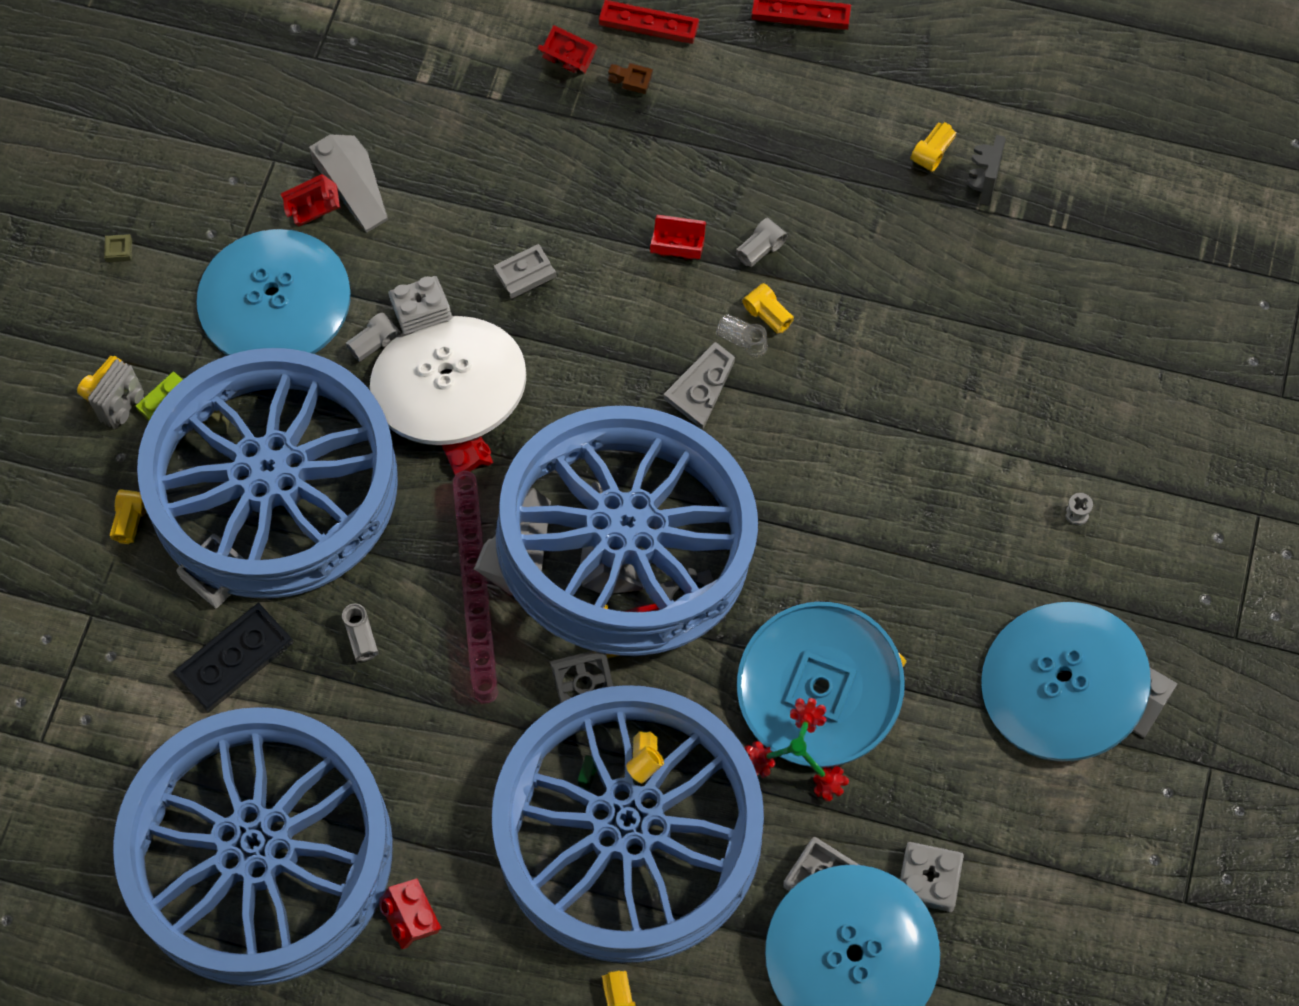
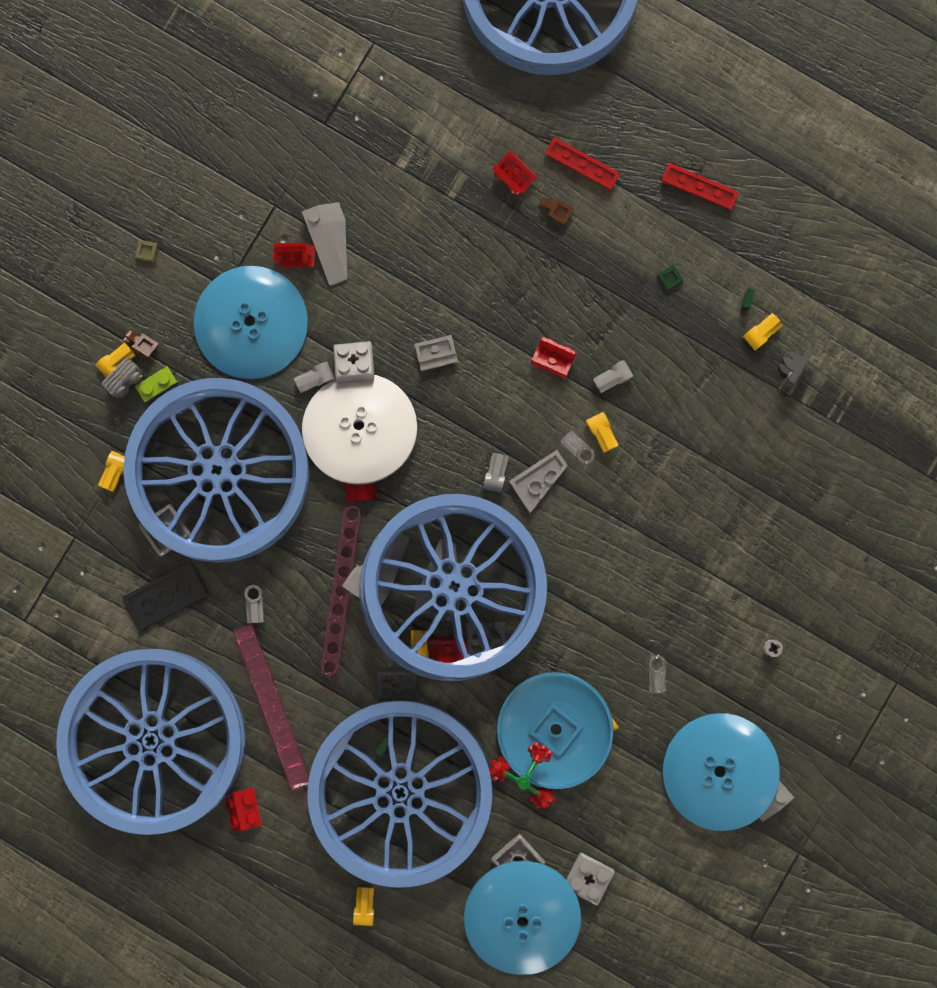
camera: 15 degrees right, 20 degrees up
yellow piece [626,732,664,783] -> none
none -> plate [123,330,159,360]
none -> clear pink beam [234,623,309,791]
none -> light grey piece [483,453,509,493]
none -> clear piece [647,654,666,693]
none -> dark green tile [657,265,684,292]
none -> dark green tile [741,288,755,311]

